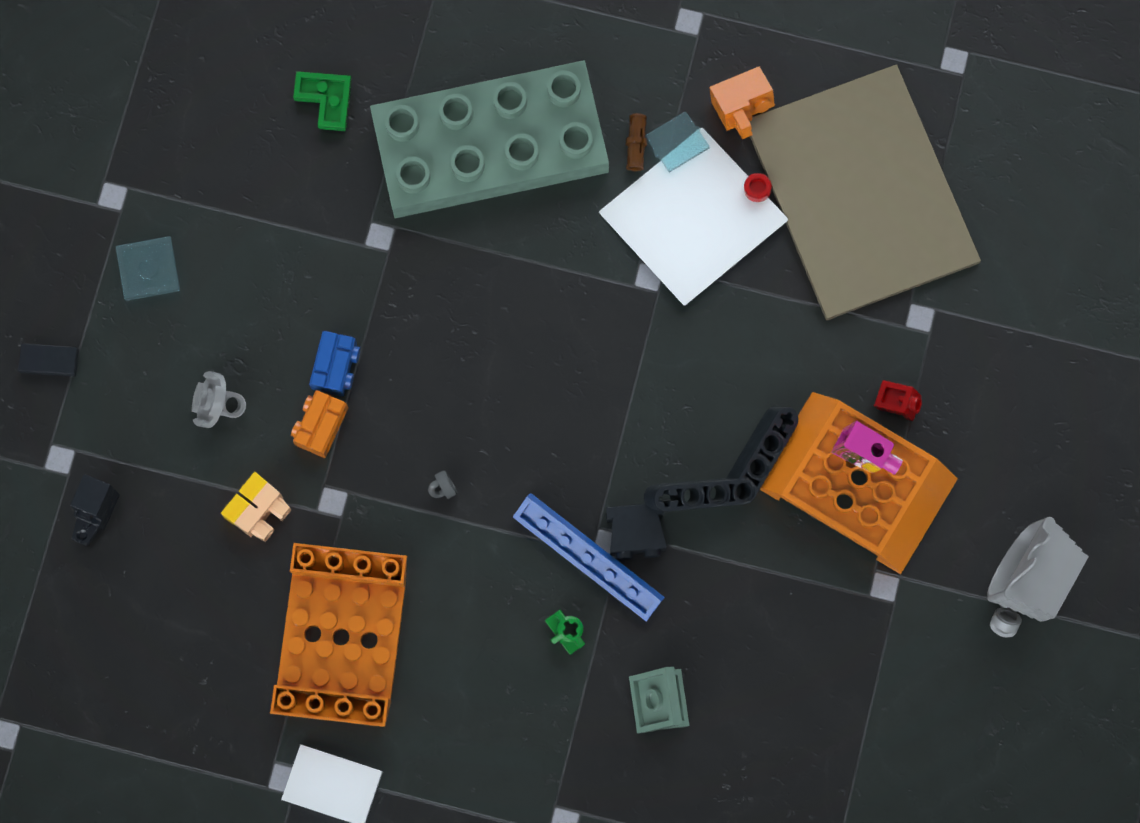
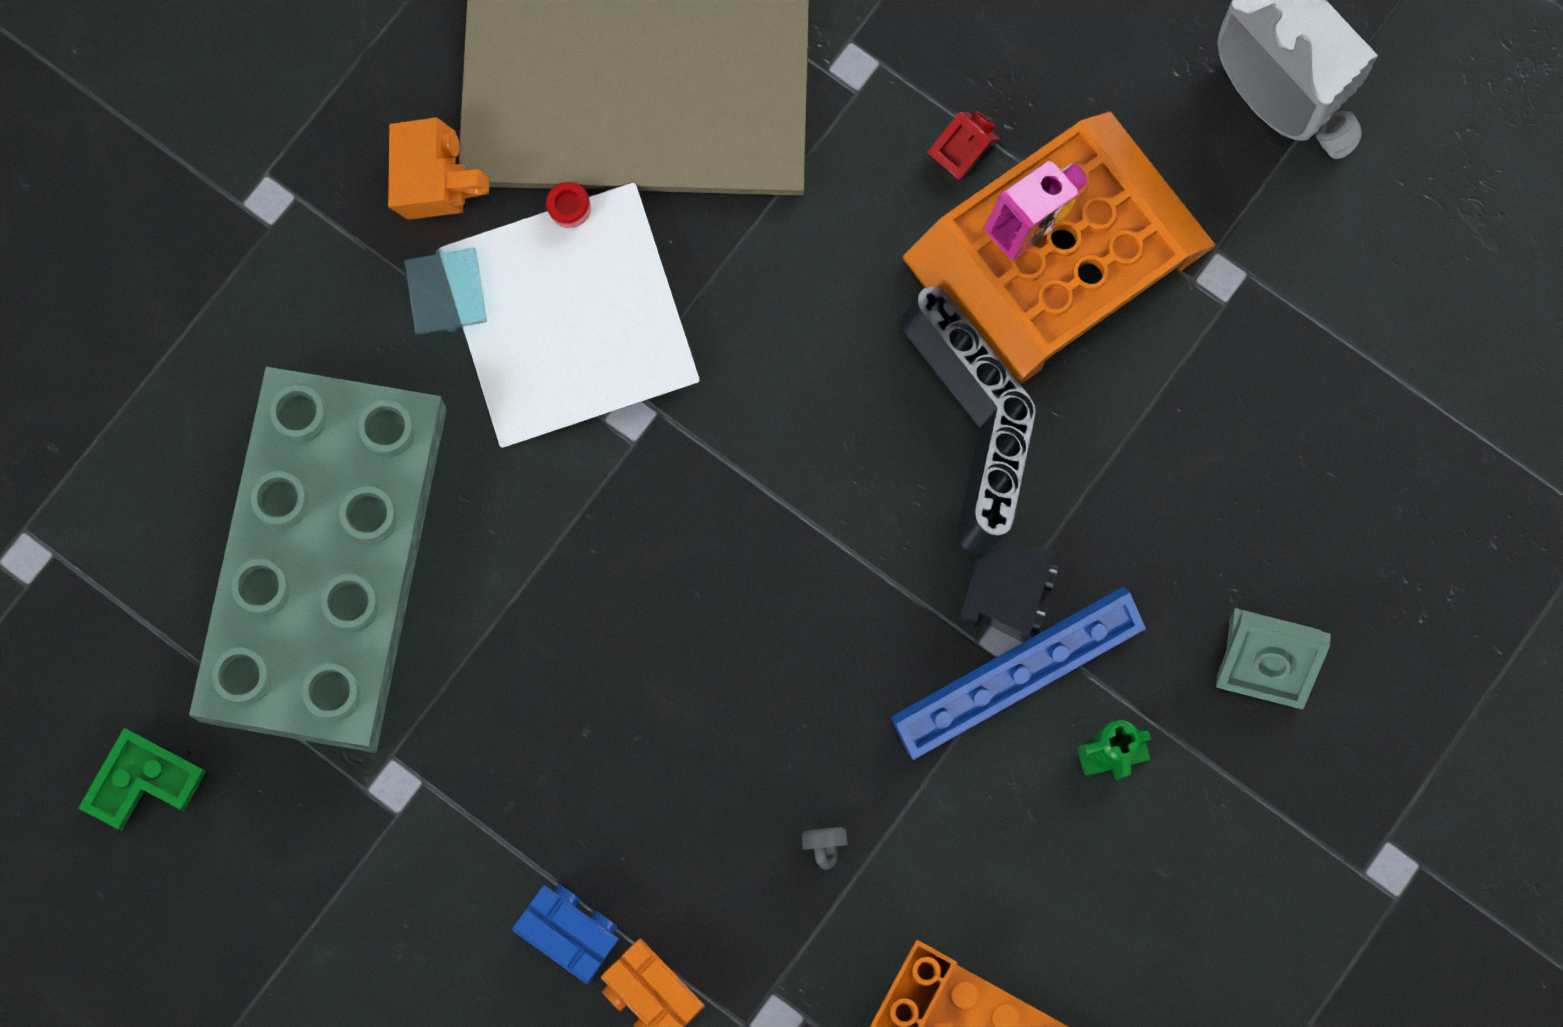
camera: 70 degrees left, 0 degrees up
reddish brown pin [626,113,647,171] -> none

